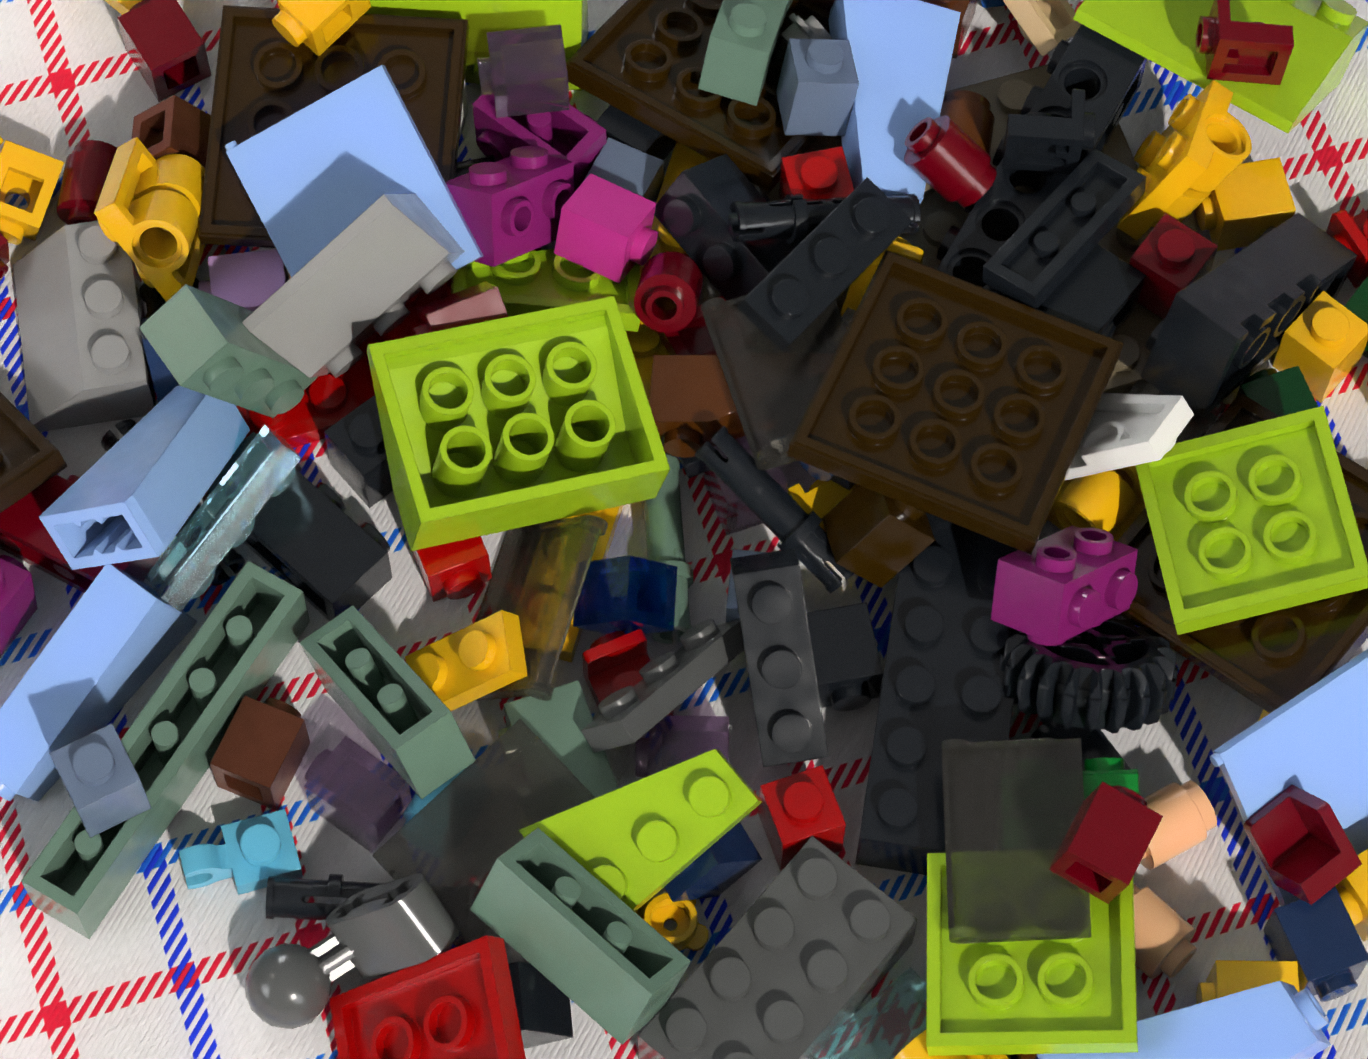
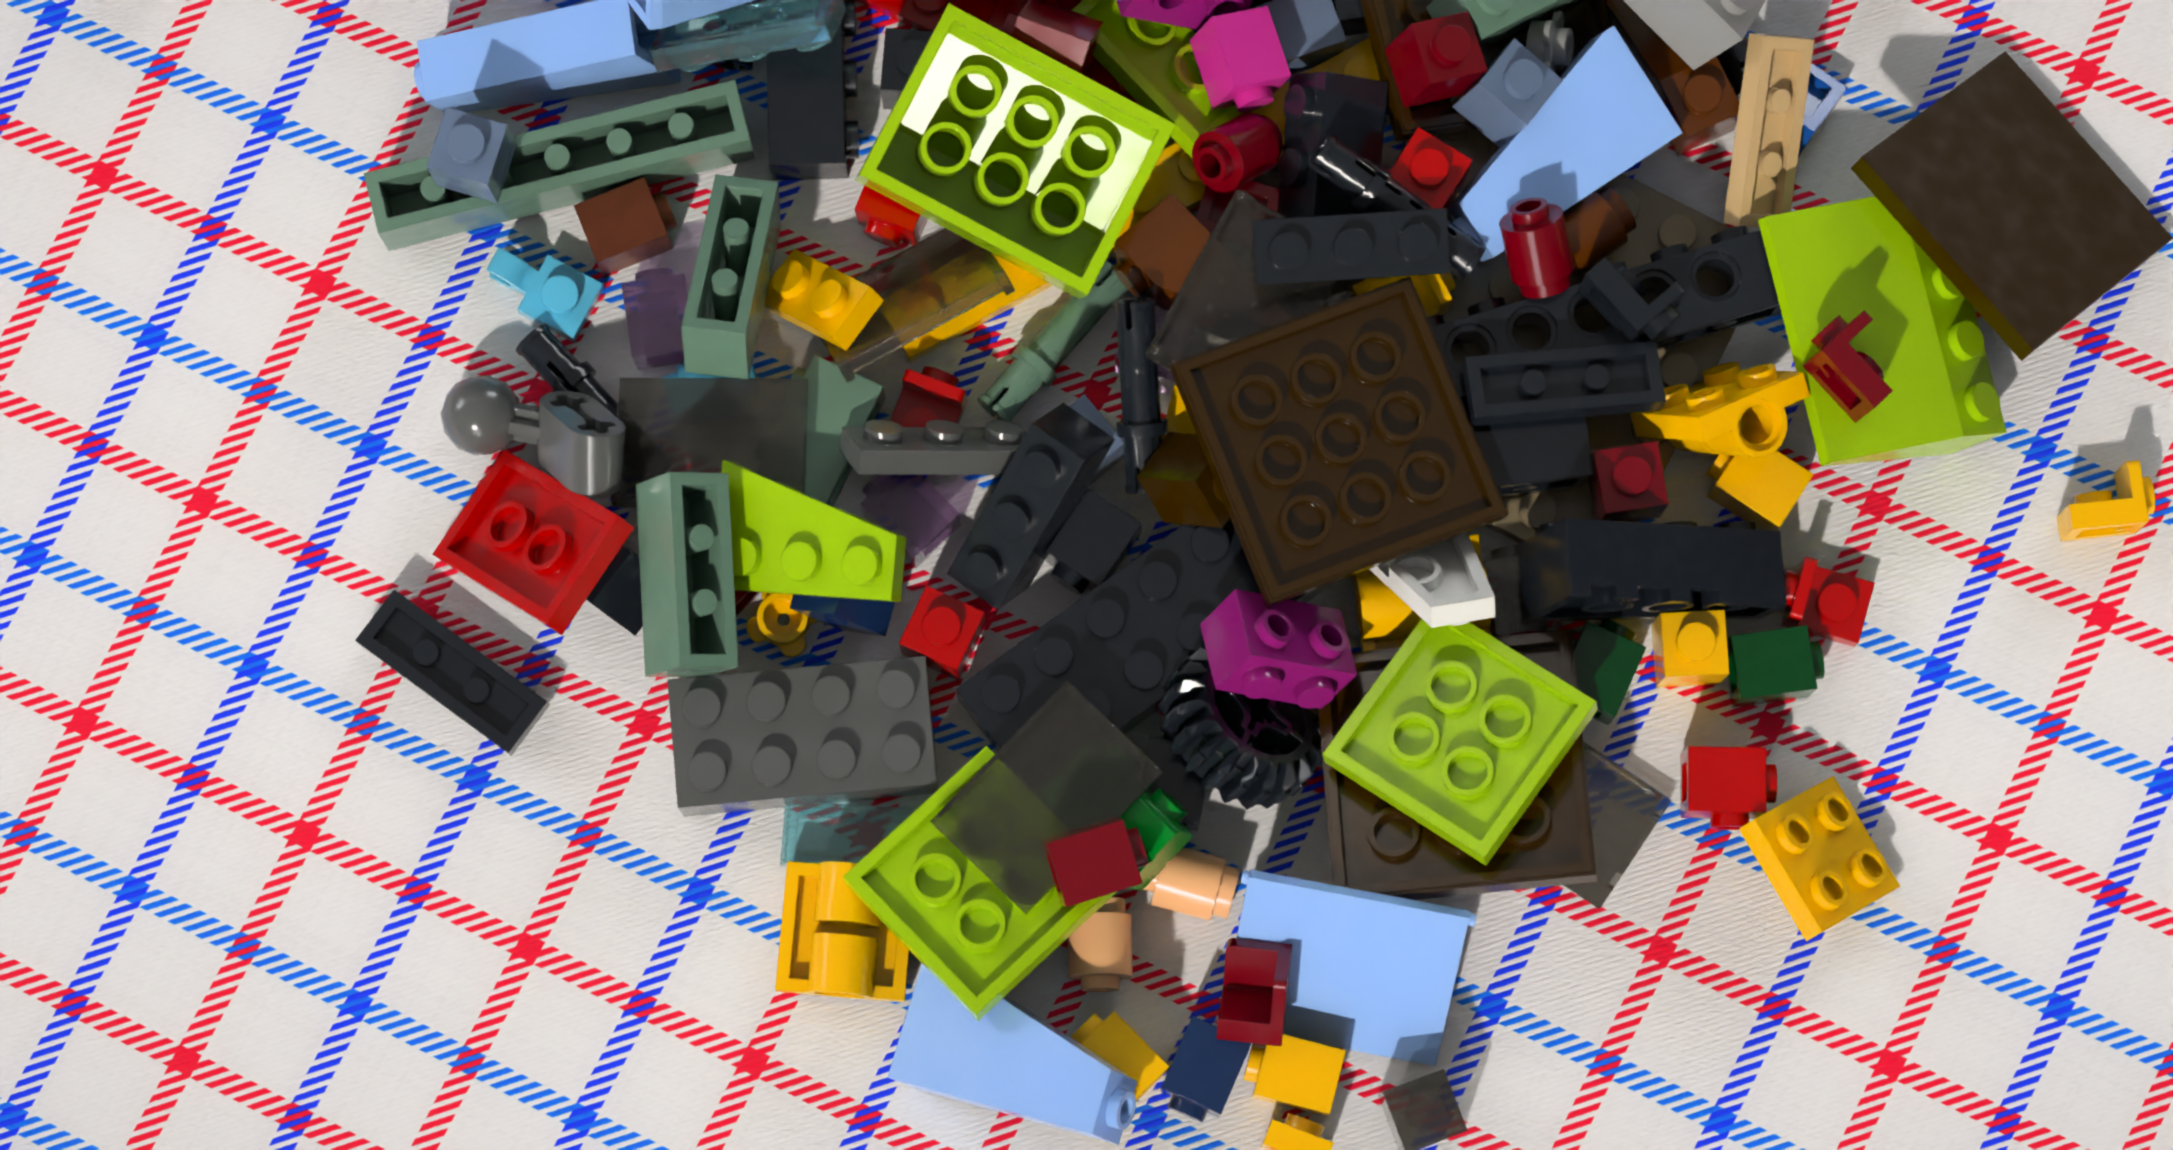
camera: 45 degrees right, 15 degrees up
clear blue brick [573,555,678,634] -> none
none -> dark red brick [1385,11,1488,108]

